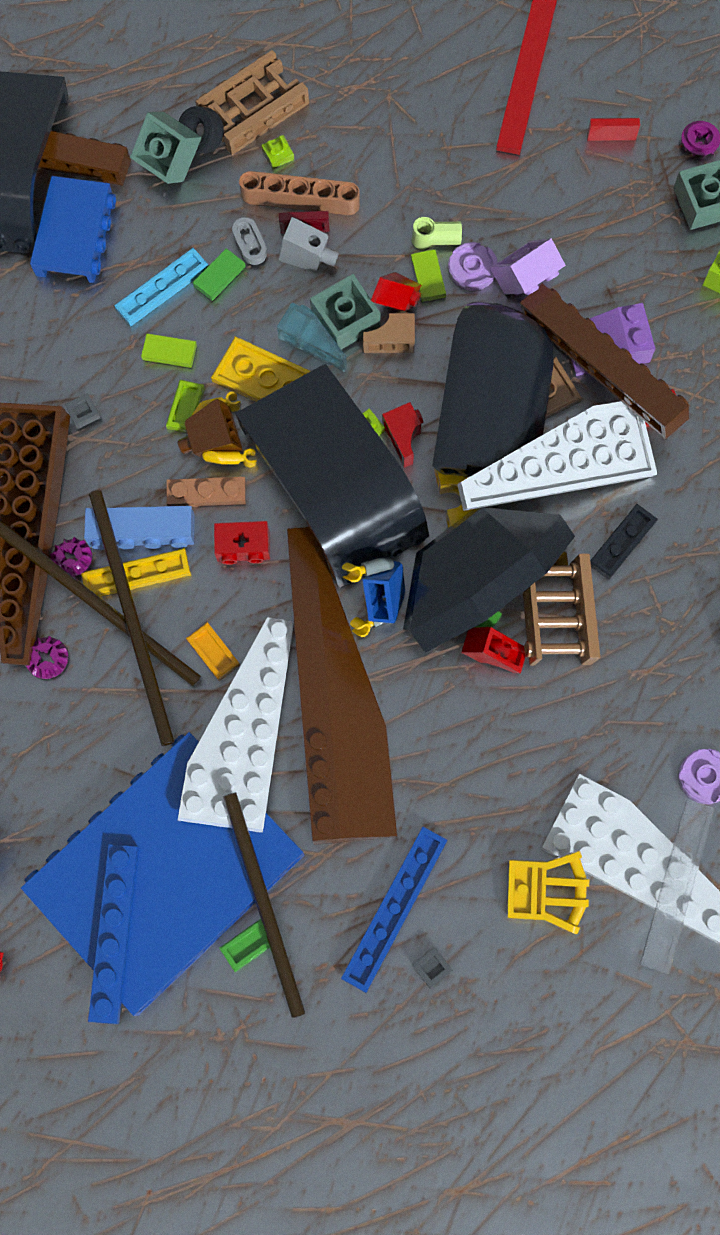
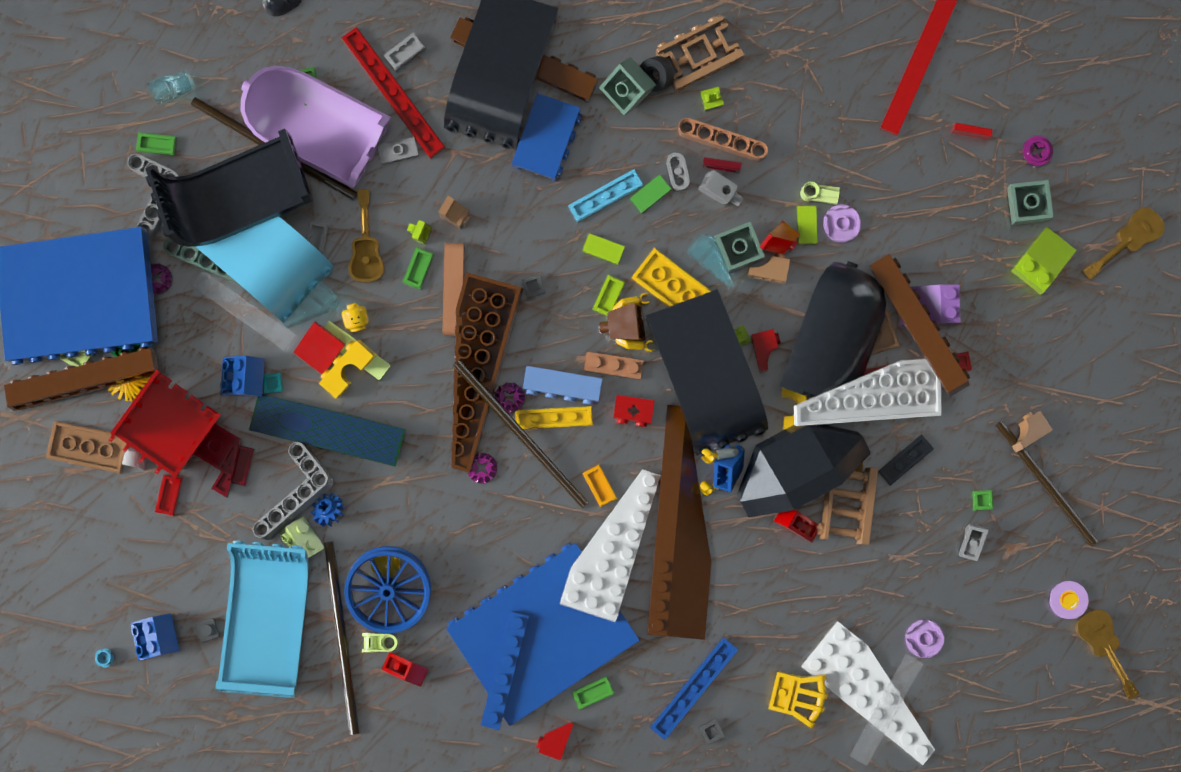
camera: 10 degrees right, 10 degrees up
dark brown piece [89,490,175,746] -> none
dark brown piece [223,792,305,1018] -> none
lavender brick [490,238,566,296] -> none
none -> red slope [536,722,574,760]

